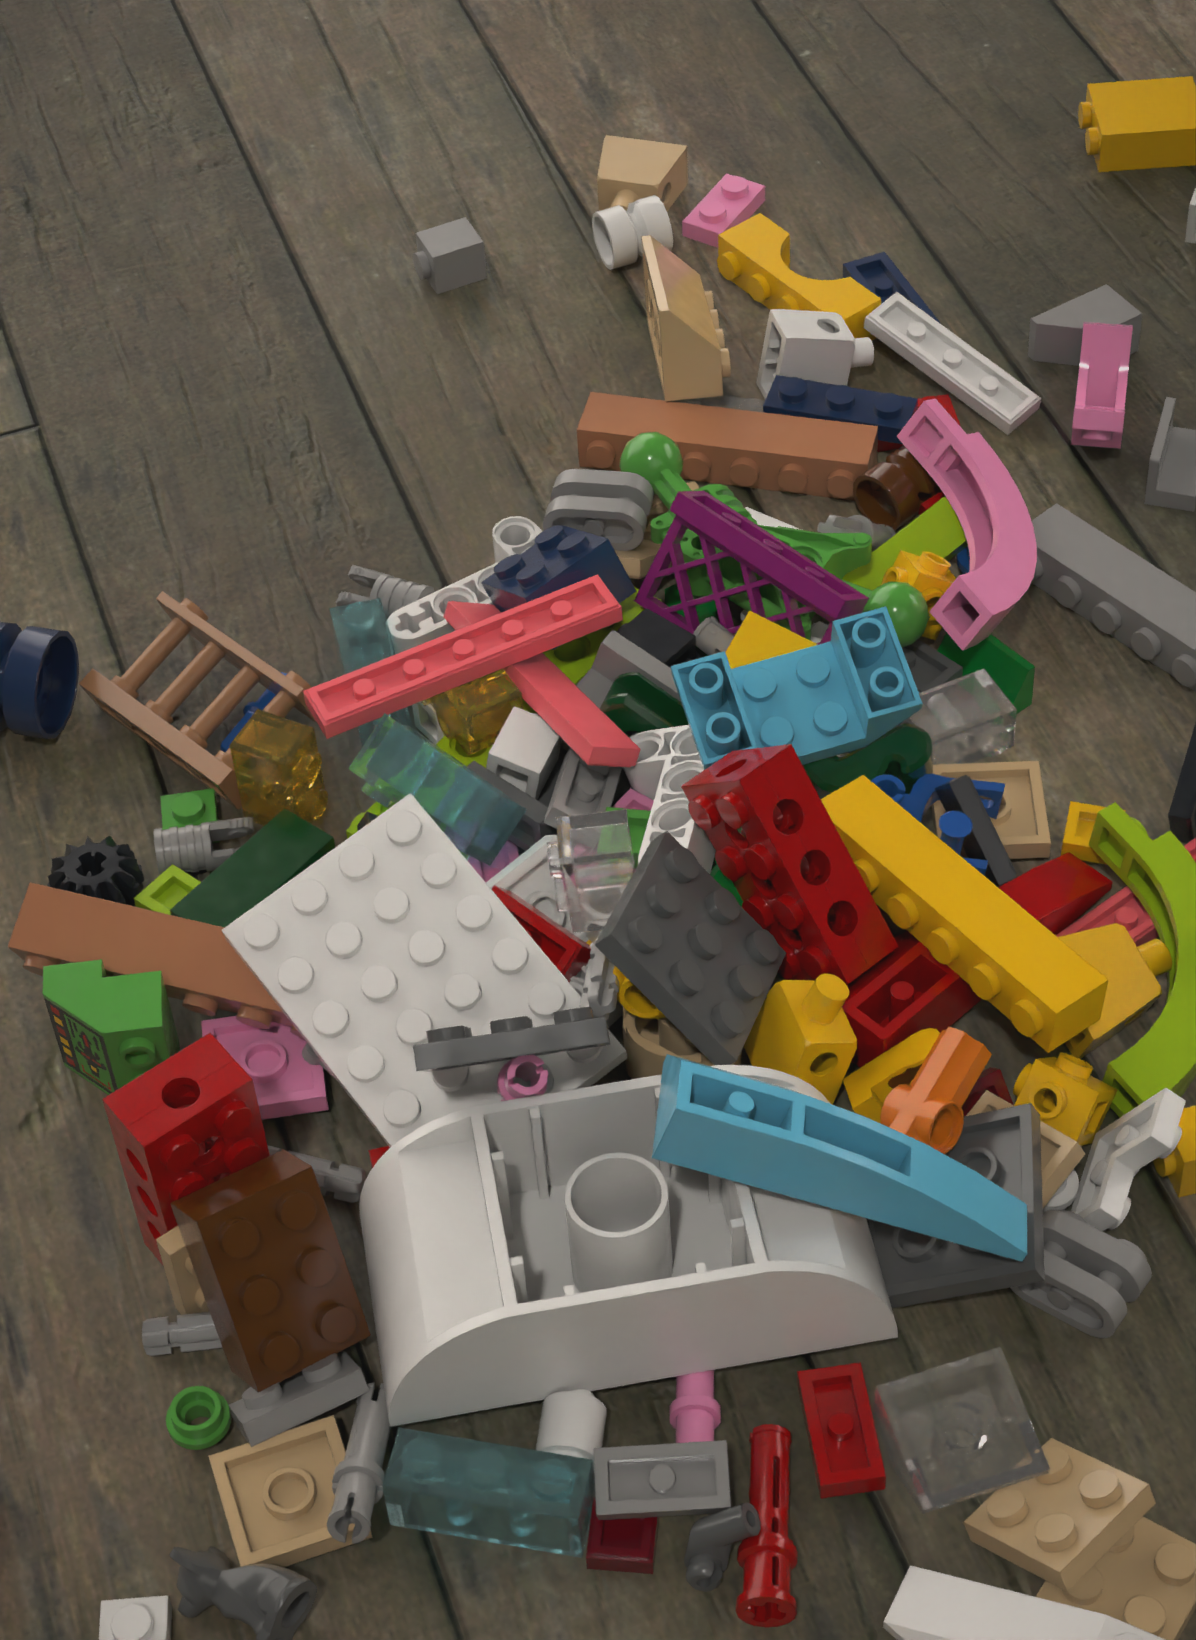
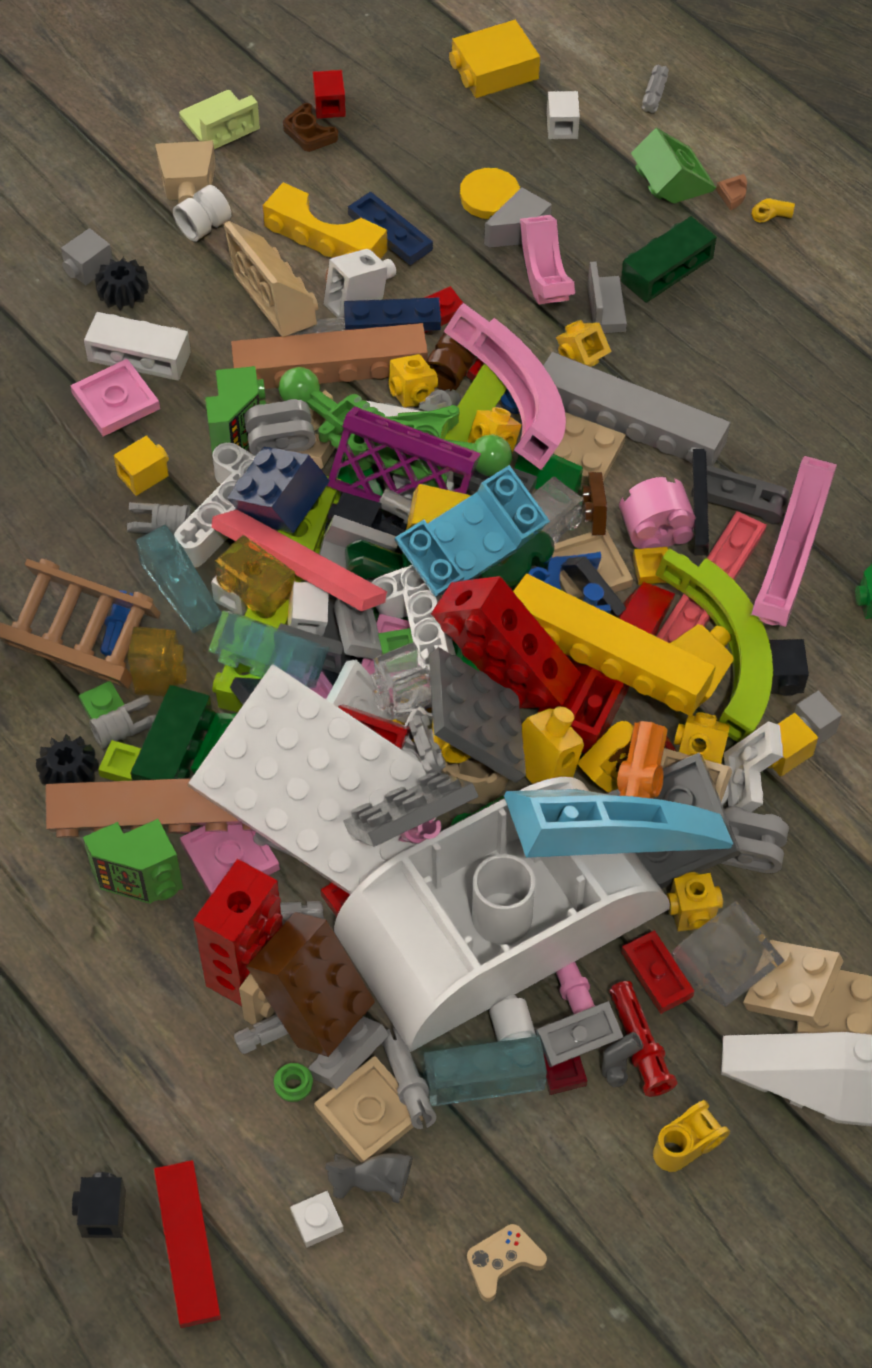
camera: 25 degrees left, 10 degrees up
coral tile [303,574,623,739] -> none
bright pink plate [682,173,765,248] -> none
white tile [864,292,1042,435] -> none
none -> bright pink plate [70,359,160,437]
none -> white brick [84,312,191,381]
none -> black gear [95,256,149,311]
none -> yellow brick [114,435,169,496]
none -> yellowish green bracket [179,90,260,149]
none -> bright green piece [205,366,266,458]
none -> reddish brown piece [283,102,339,152]
none -> red brick [312,70,346,119]
none -> yellow brick [389,354,438,408]
none -> yellow tile [460,168,520,219]
none -> tan plate [553,413,626,485]
none -> yellow brick [556,320,611,367]
none -> reddish brown plate [582,472,607,535]
none -> bright pink brick [619,477,696,549]
none -> yellow brick [666,872,723,932]

